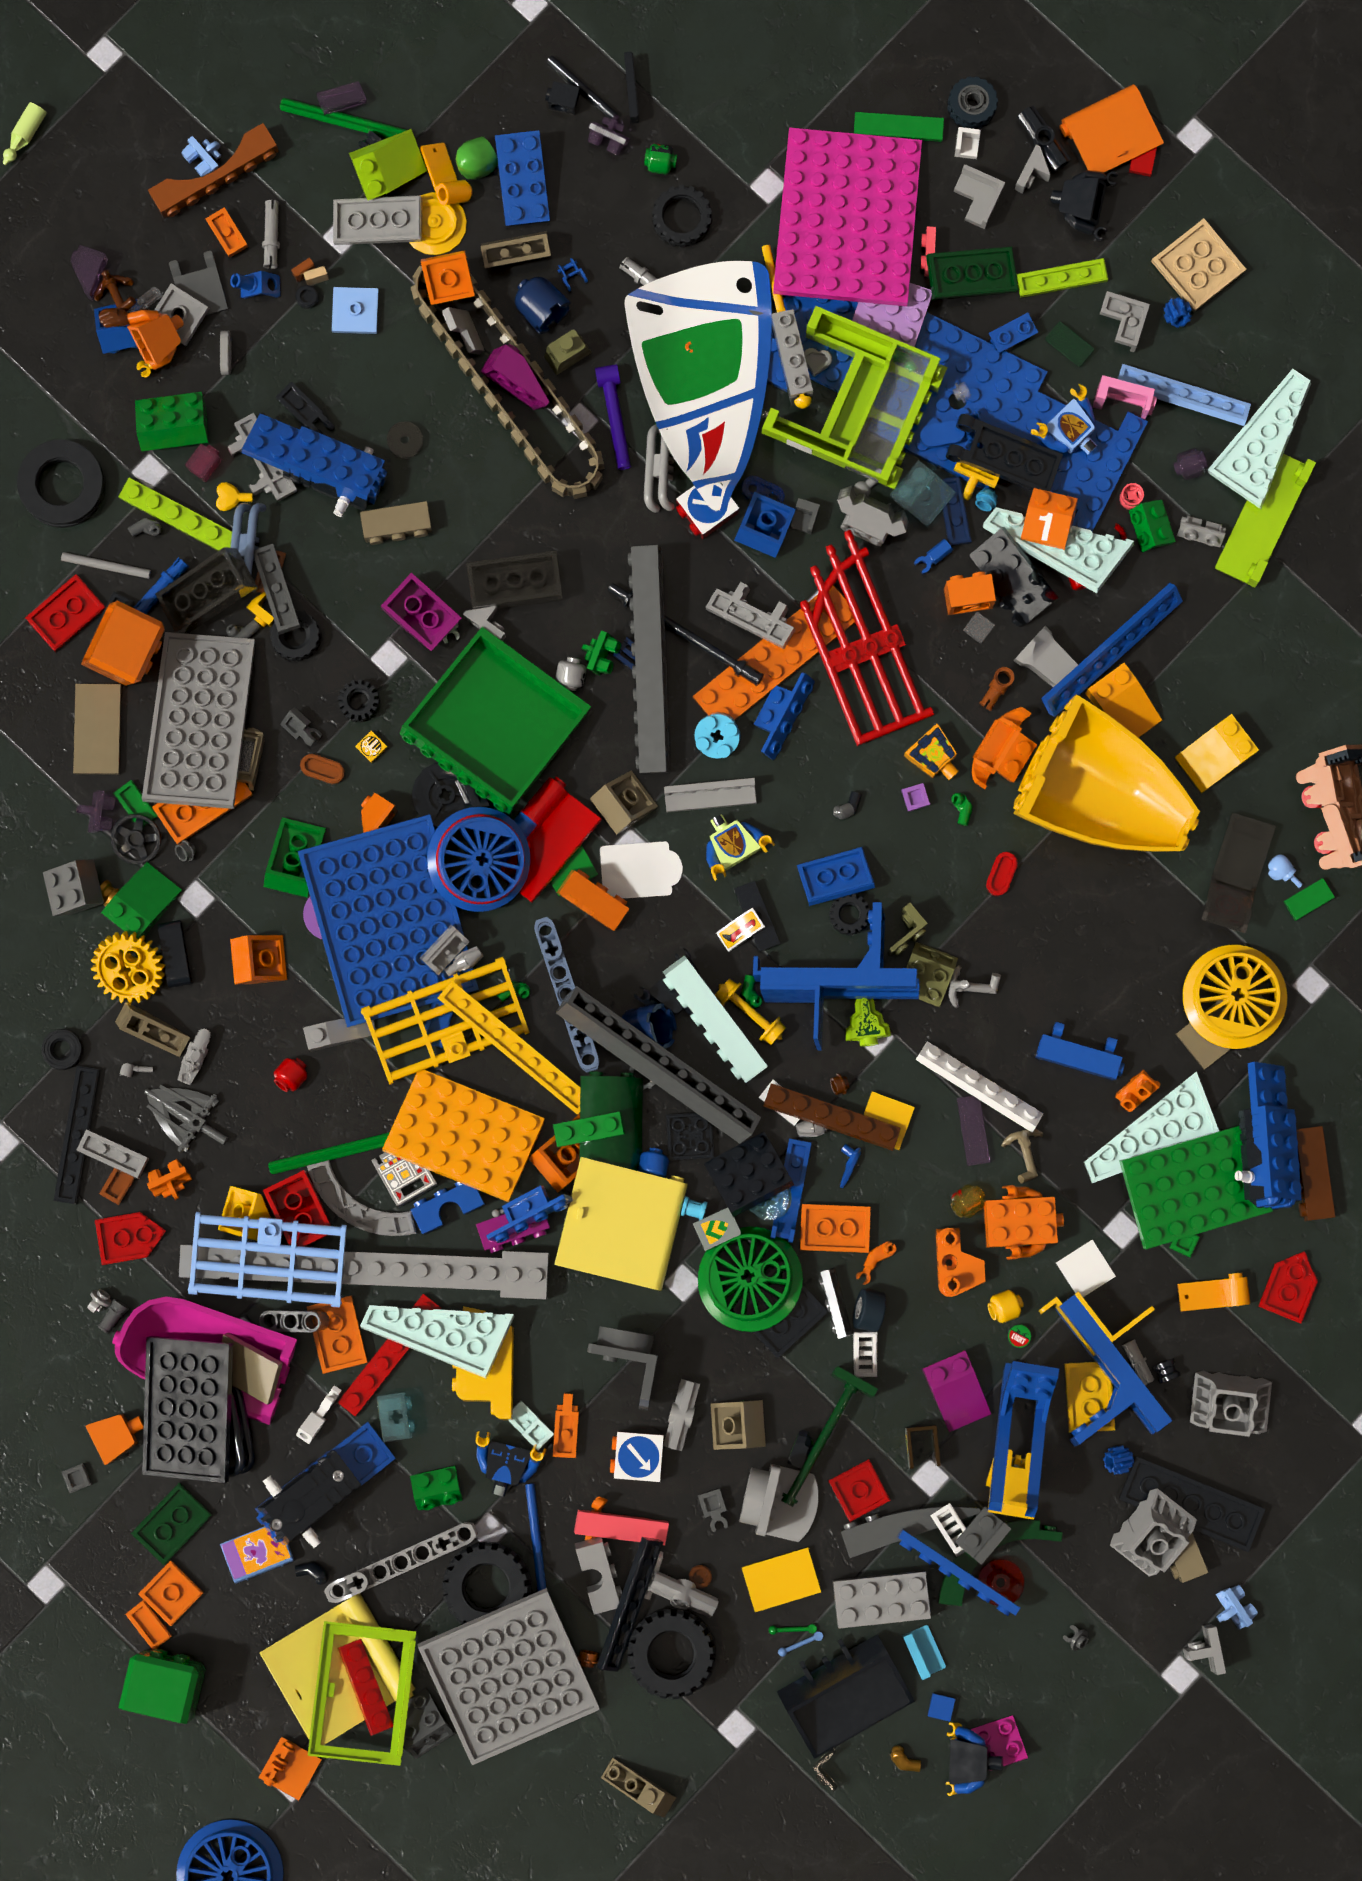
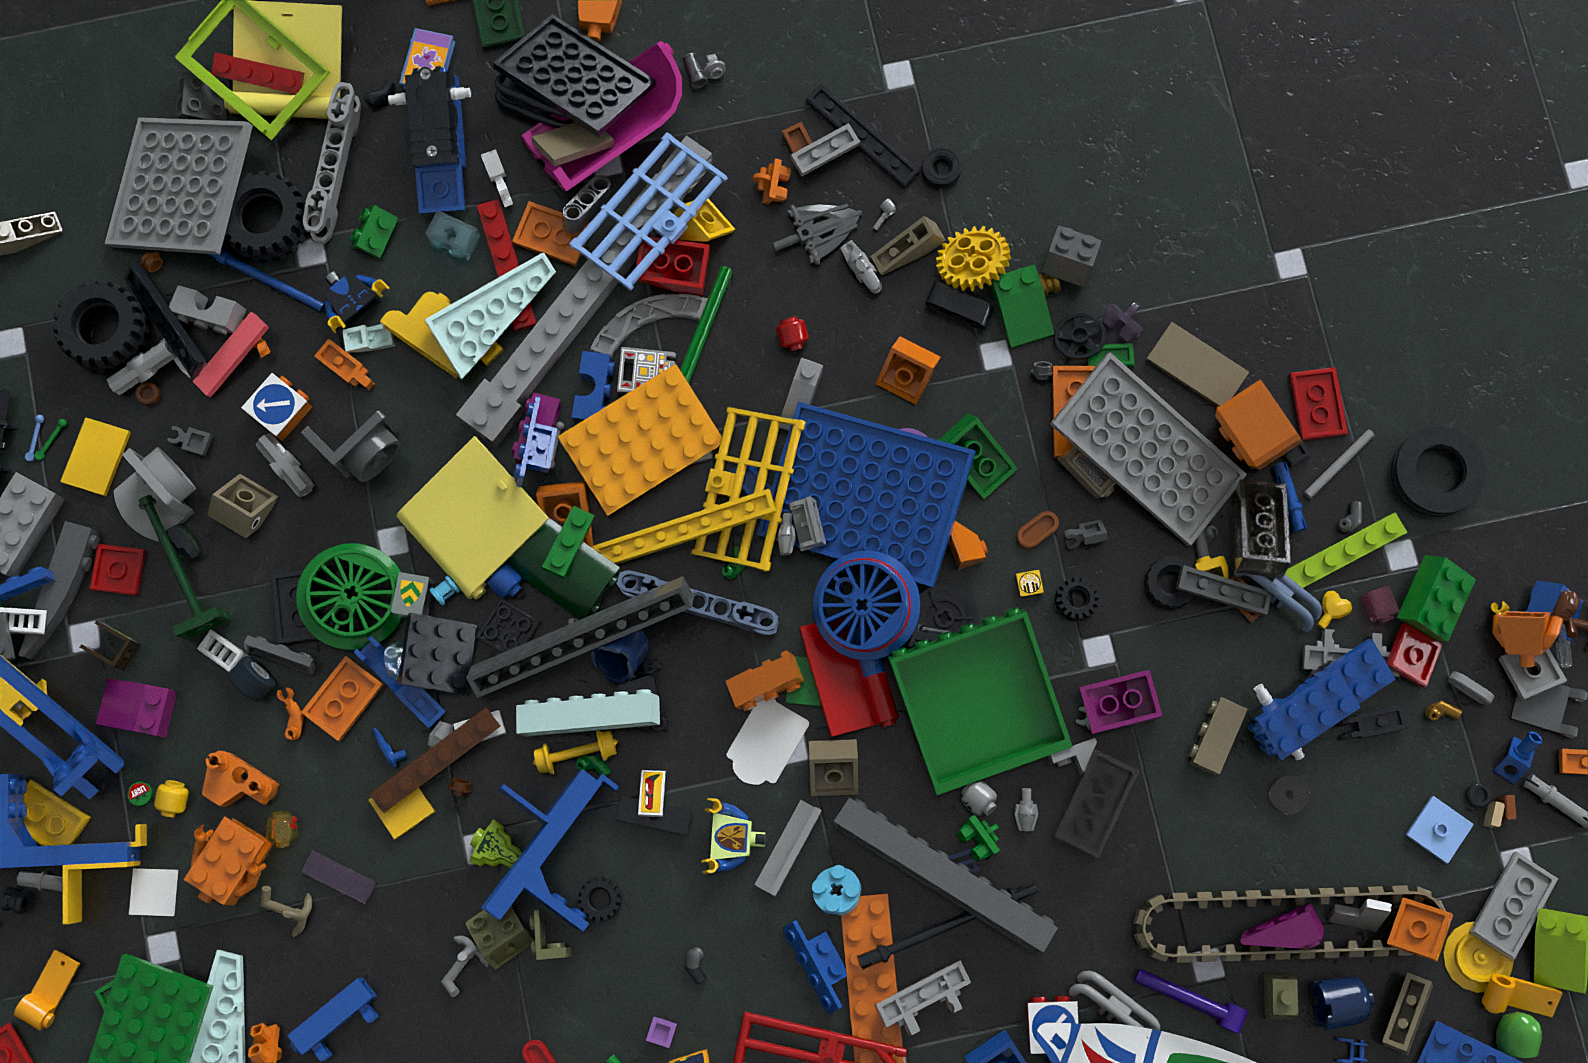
camera: 125 degrees right, 5 degrees down
red tile [95,1212,166,1265] -> none
blue tile [797,847,875,906] -> none
white plate [916,1041,1043,1132] -> none
none -> light grey piece [1014,788,1038,831]
none -> red tile [1387,623,1442,687]
none -> pearl gold arm [1426,701,1462,721]

